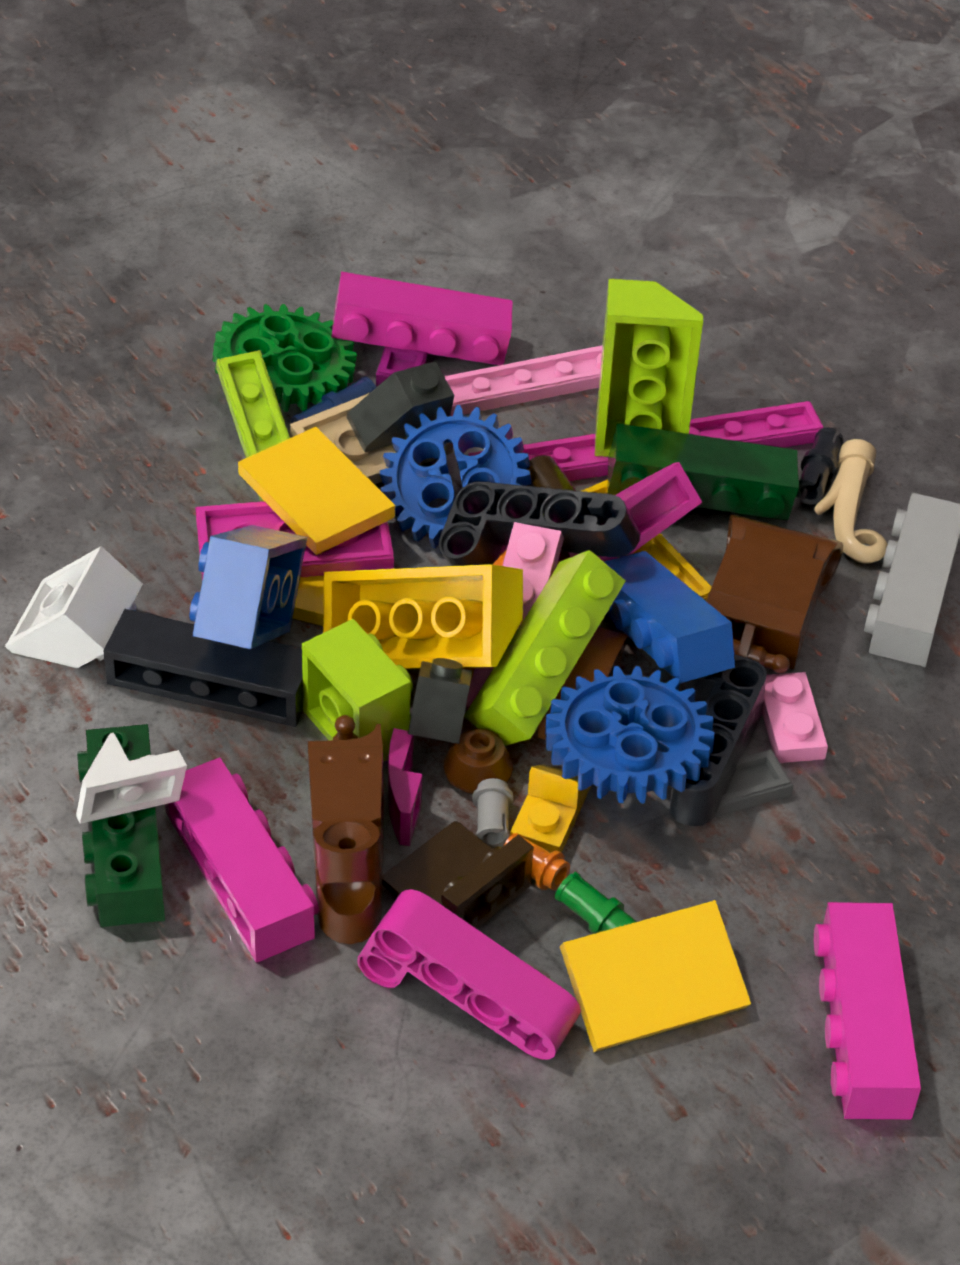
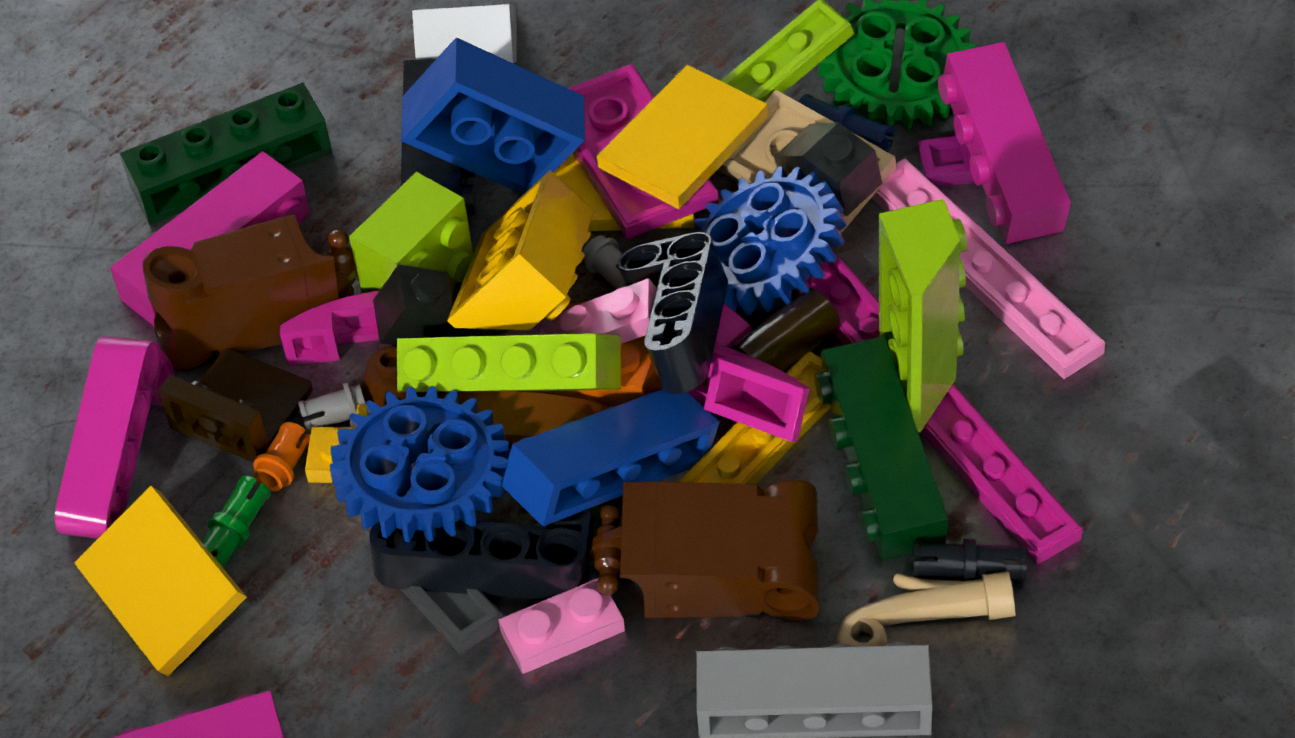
camera: 80 degrees right, 5 degrees up
white slope [76,733,187,824] -> none

